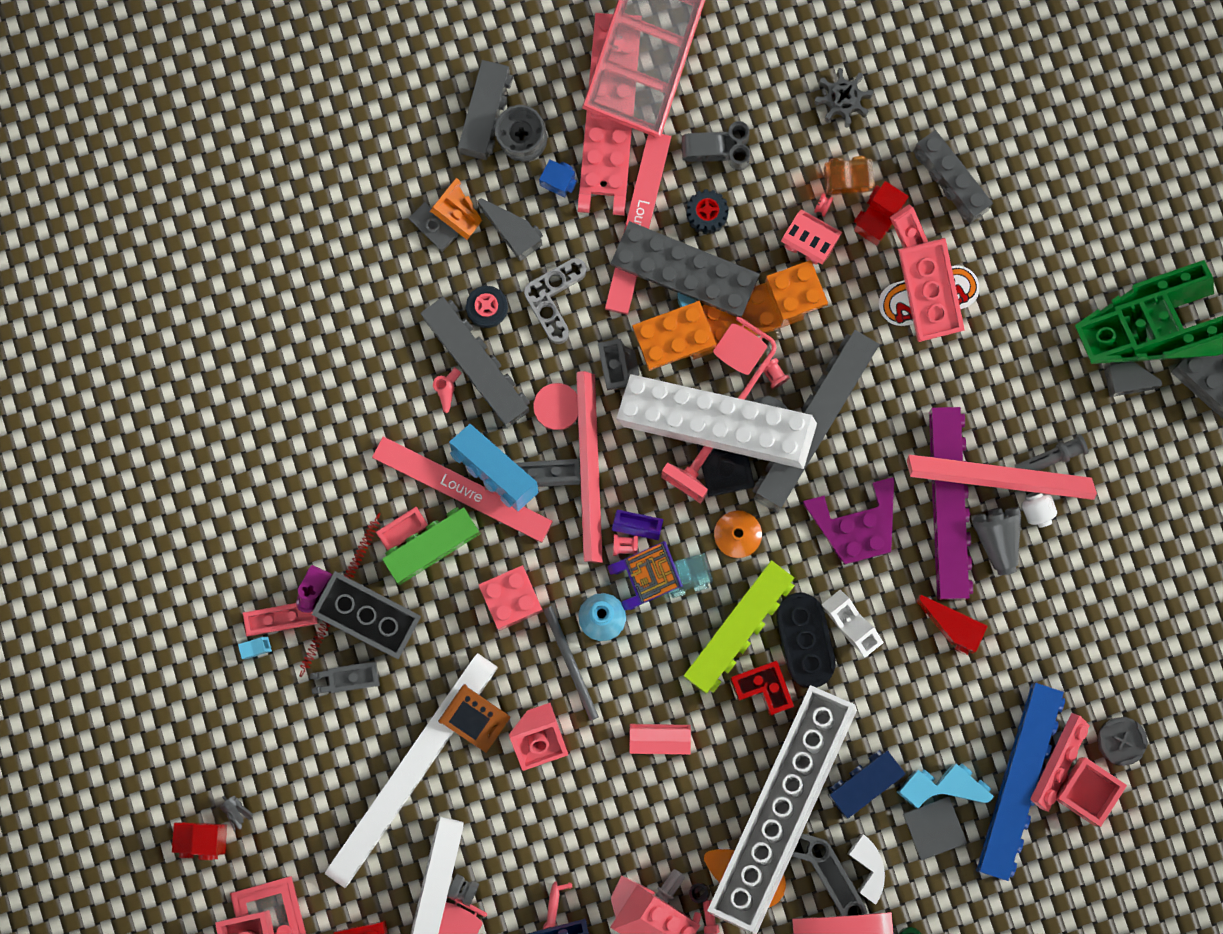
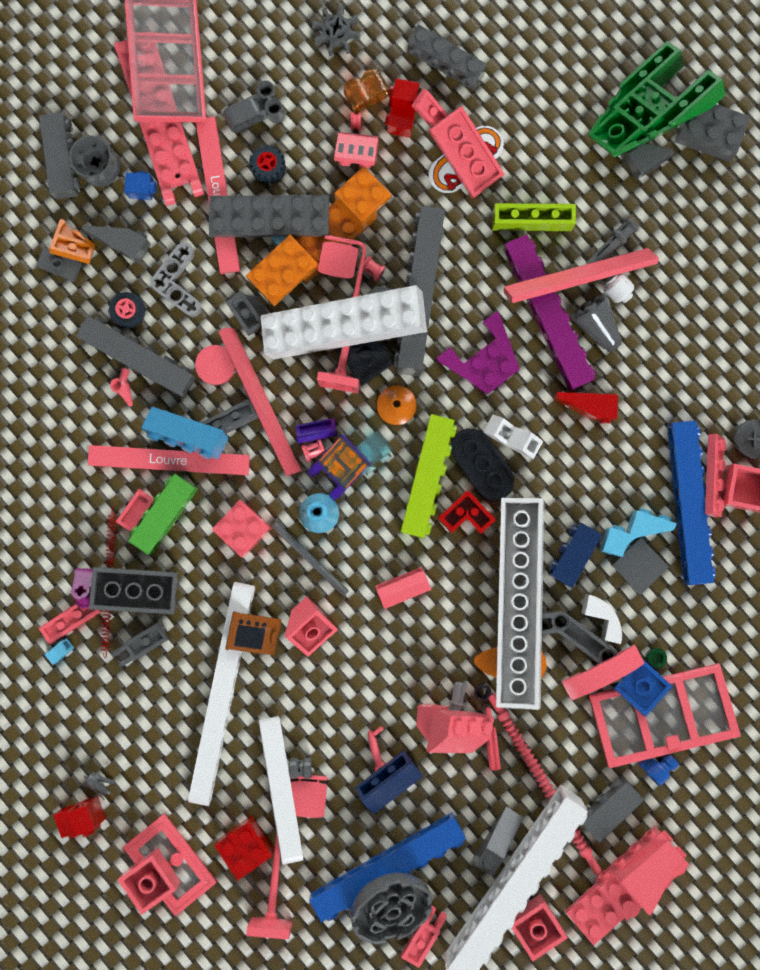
camera: 25 degrees left, 5 degrees up
none -> lime brick [492,203,576,231]

